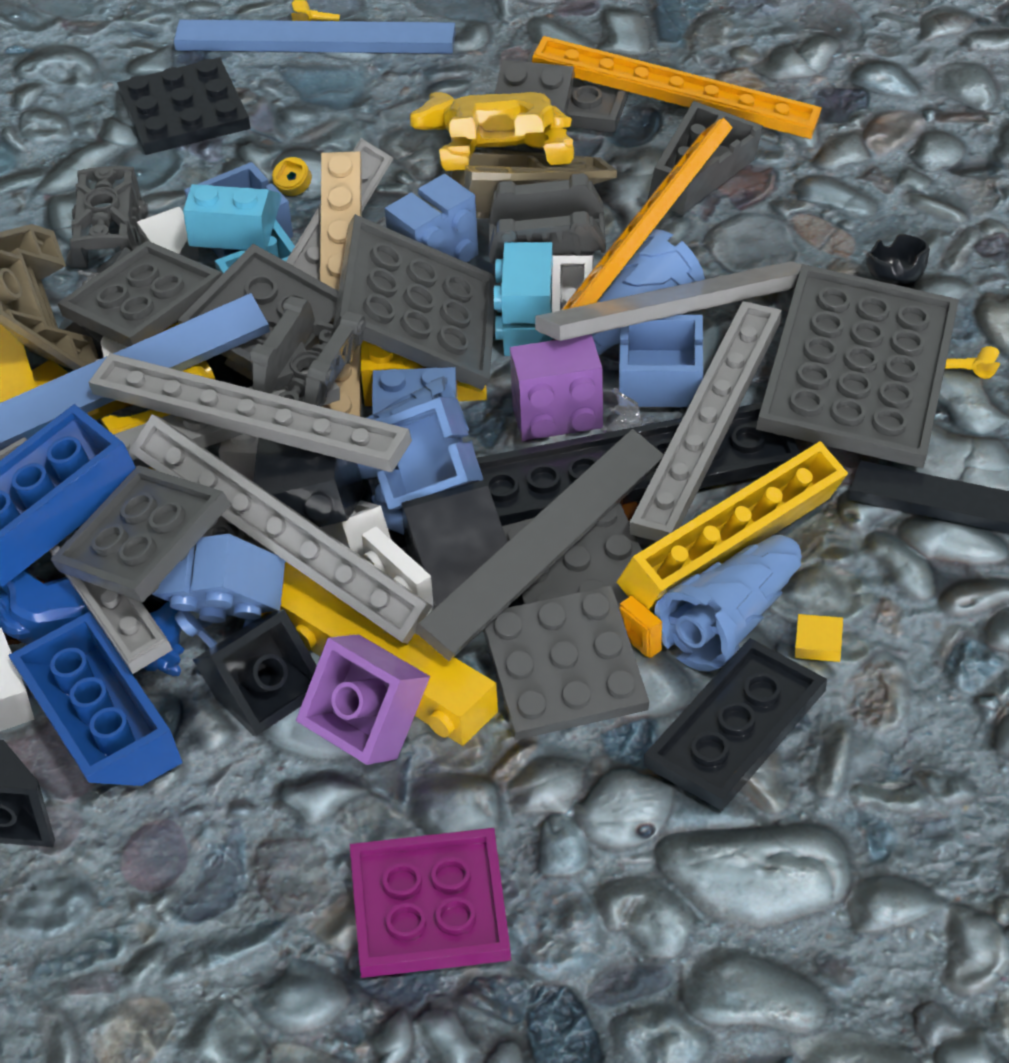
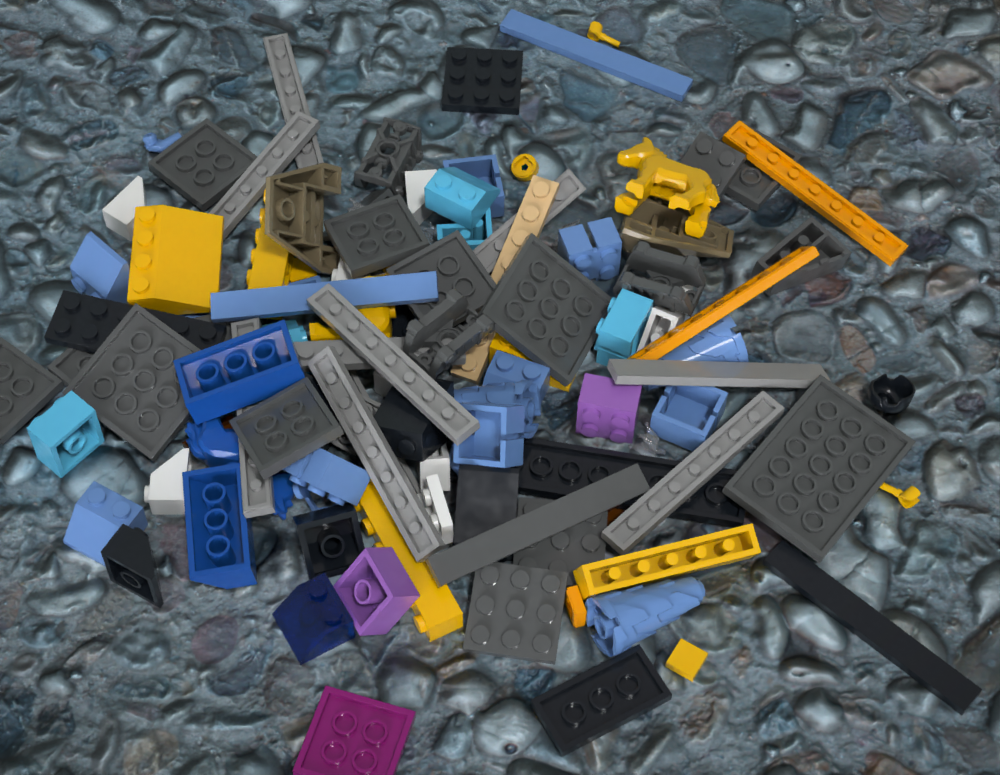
camera: 20 degrees right, 10 degrees up
none -> clear blue slope [272,573,356,665]

